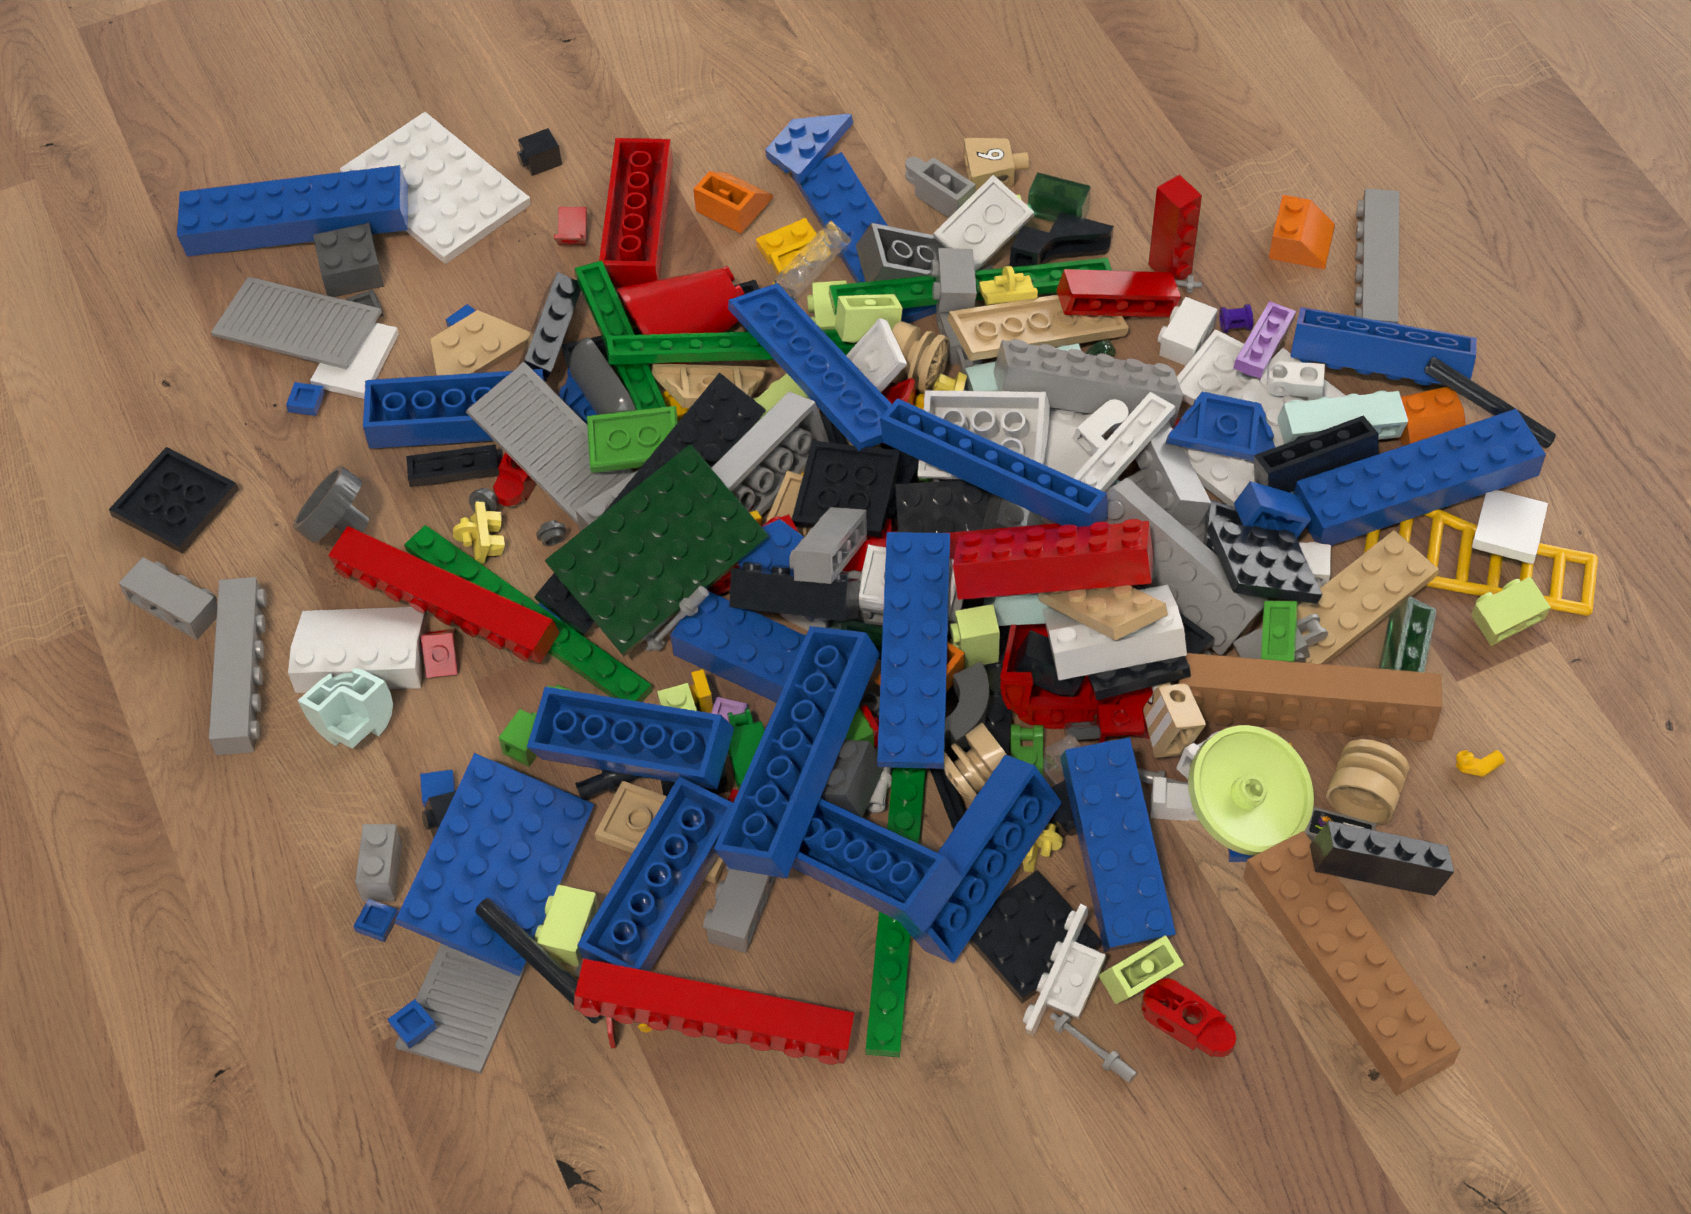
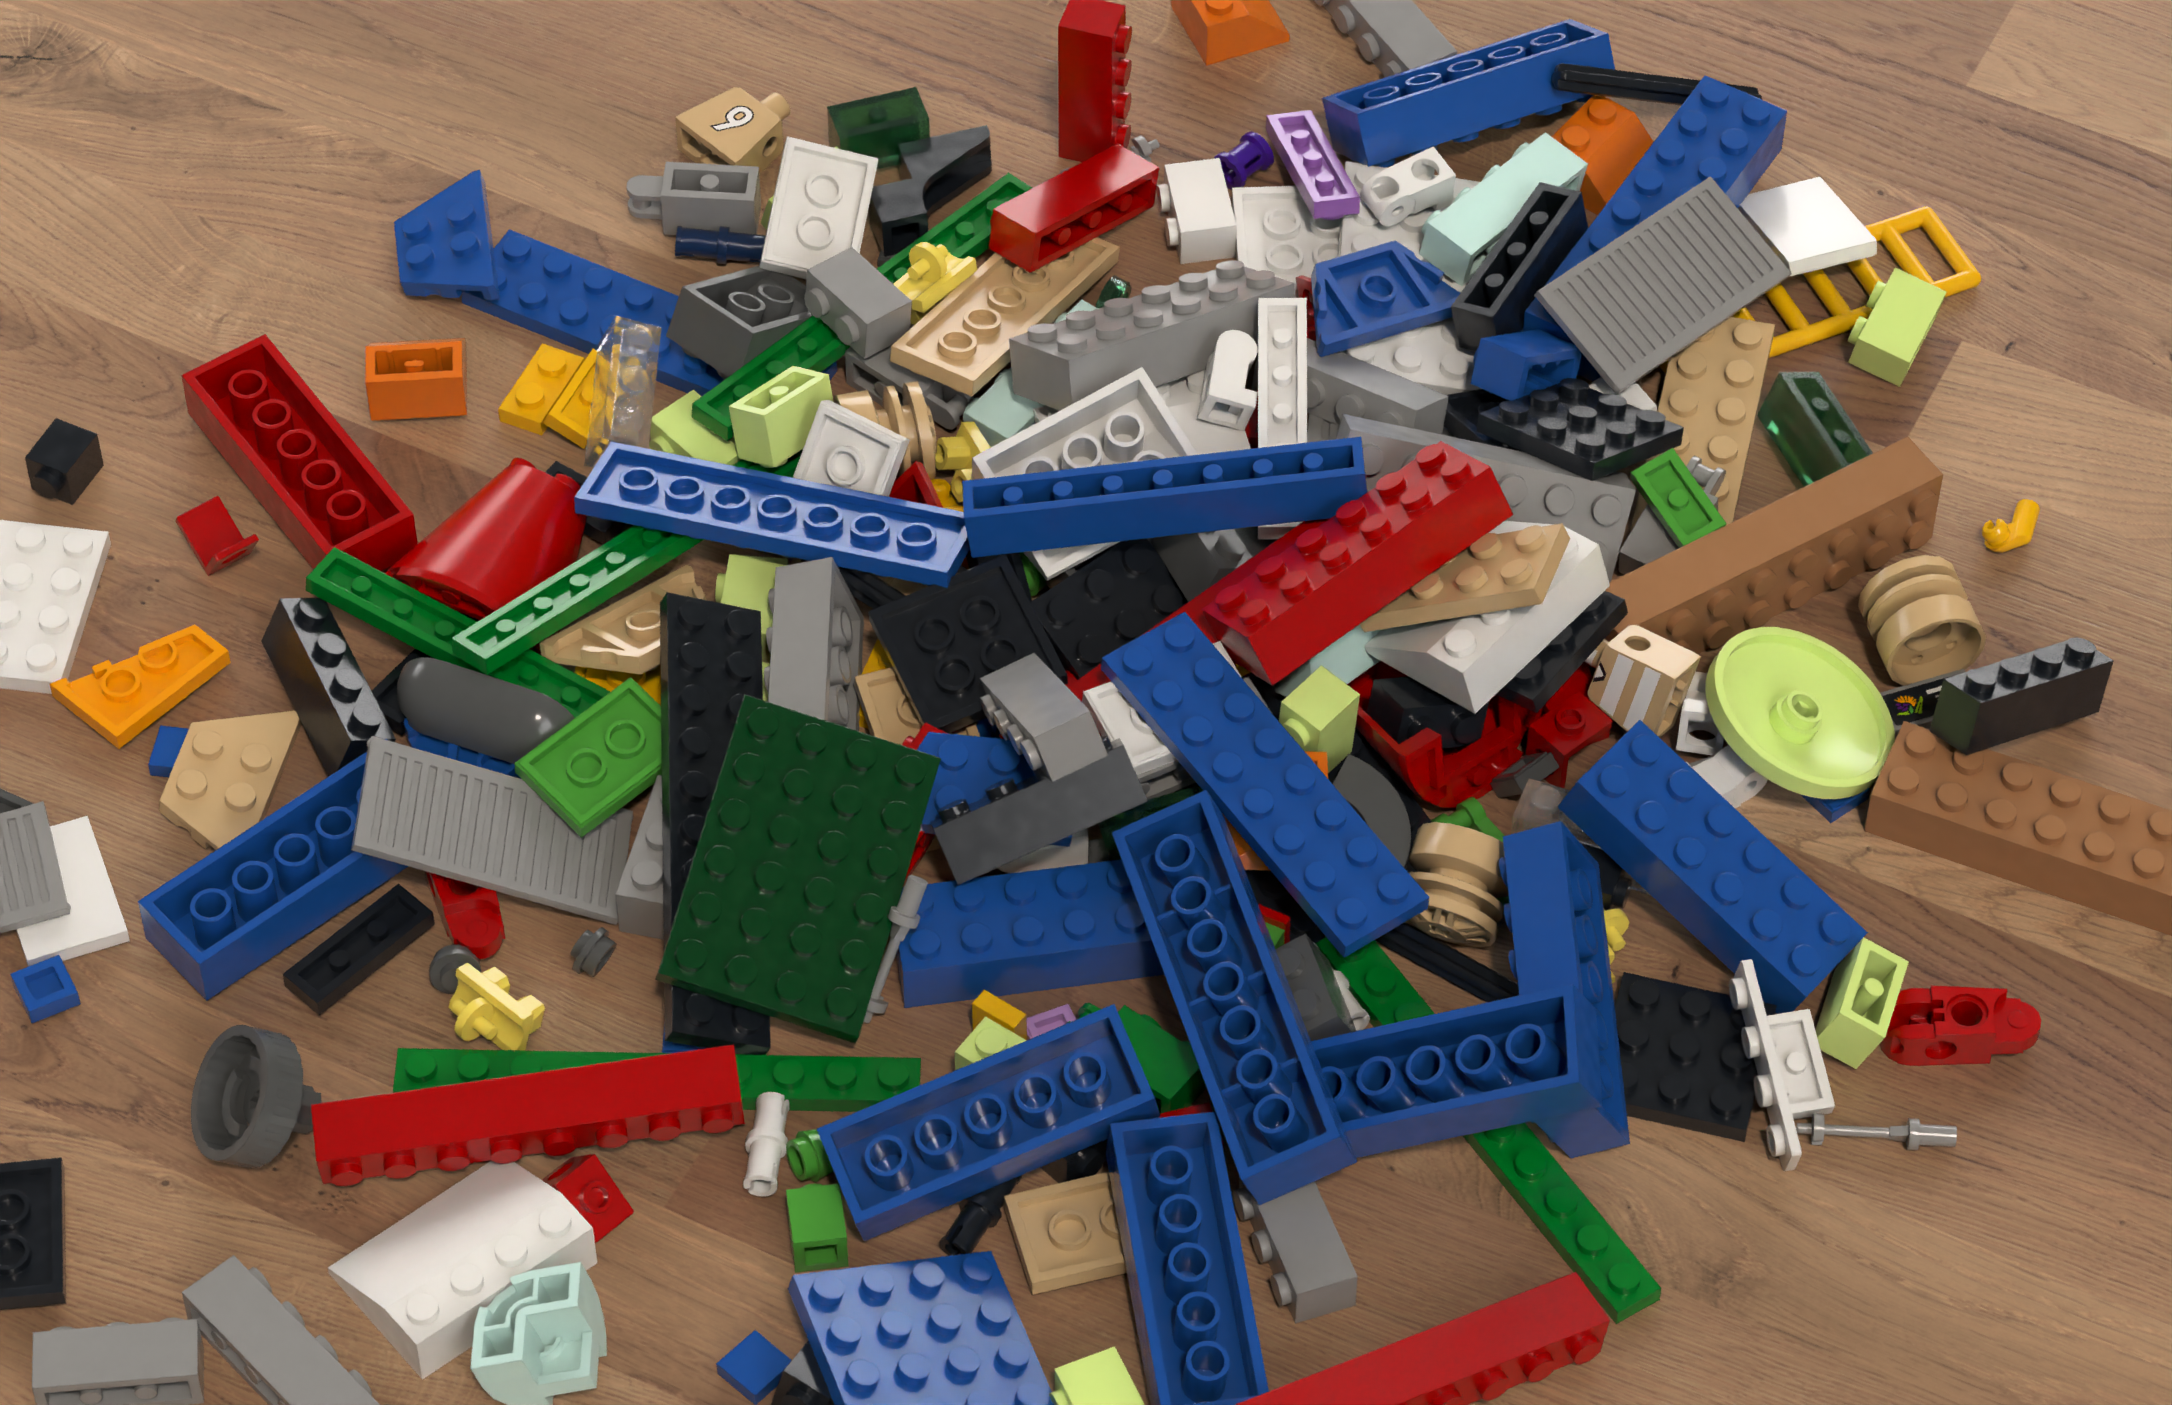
camera: 40 degrees left, 5 degrees down
none -> light orange wing [50,624,231,749]
none -> dark blue pin [675,226,766,264]
none -> white pin [743,1092,790,1197]
none -> light grey window [1534,176,1792,395]

